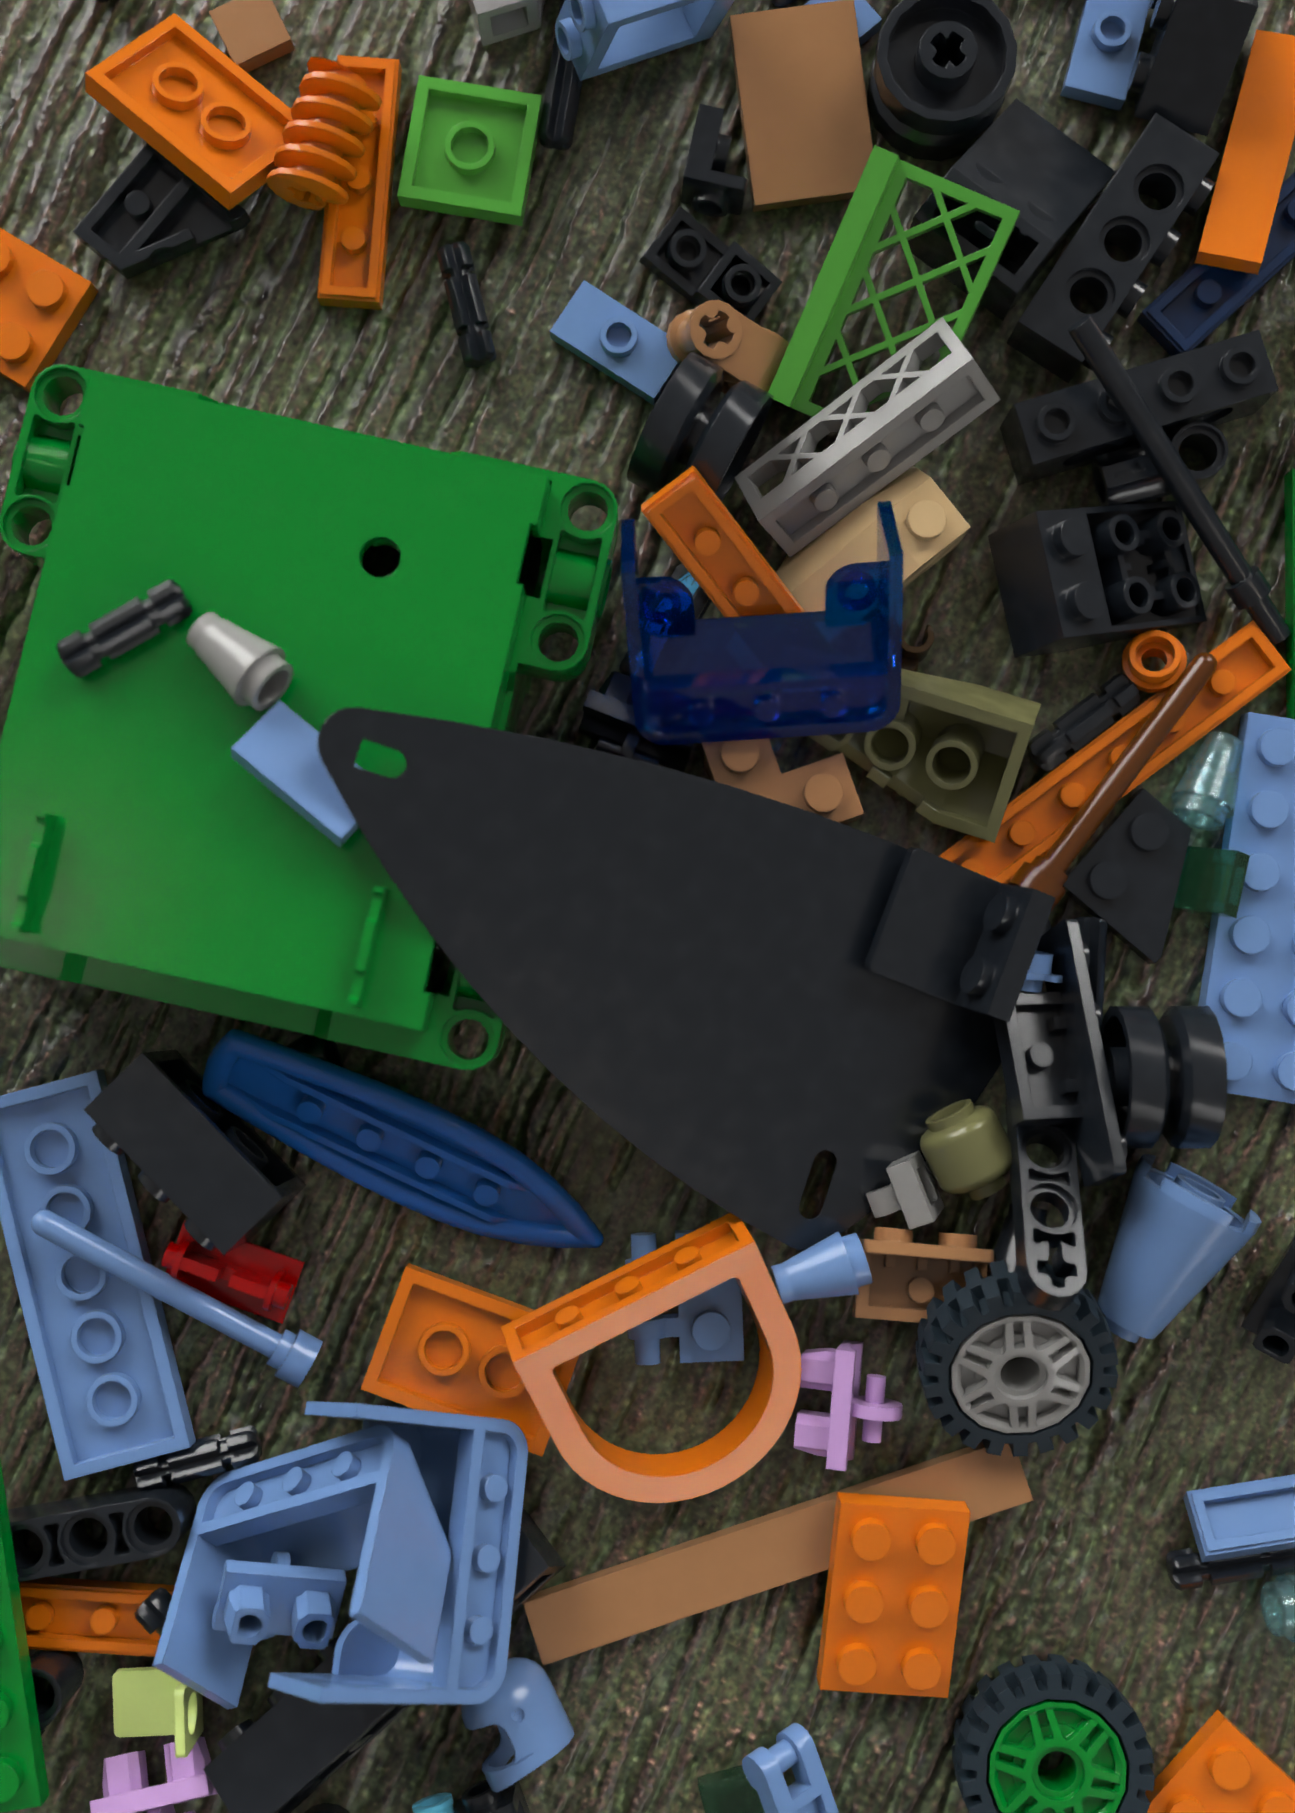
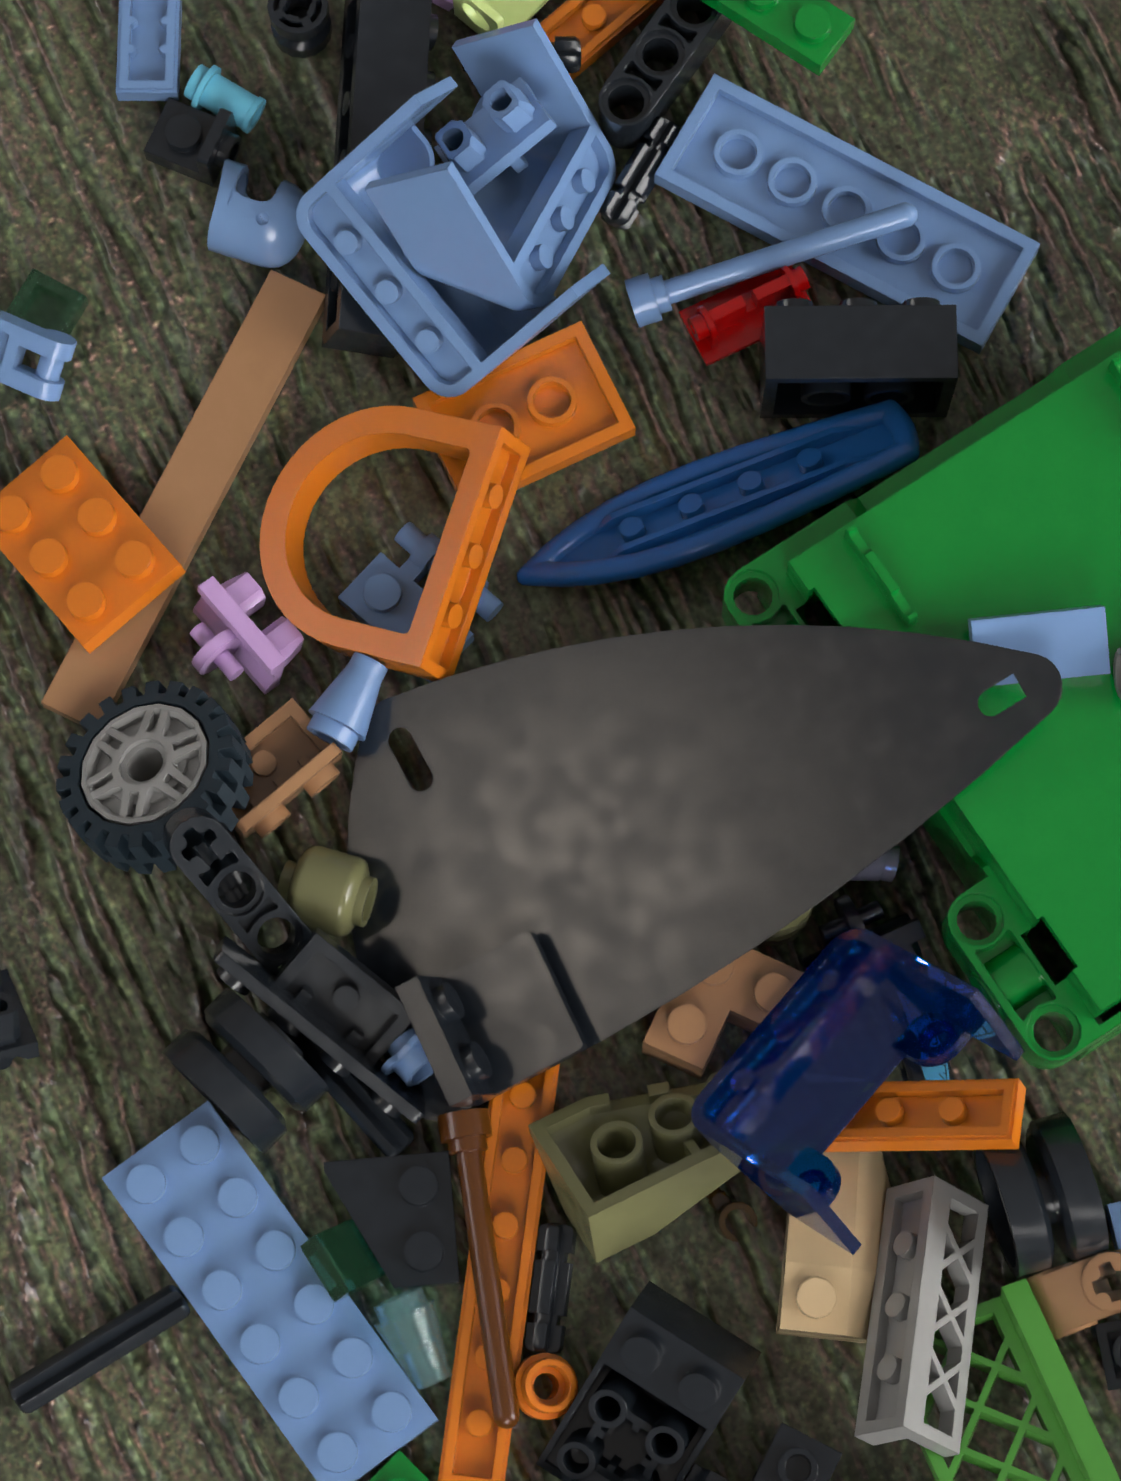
camera: 135 degrees right, 10 degrees down
light grey tile [866,1150,945,1230] -> none
medium blue cone [1097,1154,1262,1343] -> none

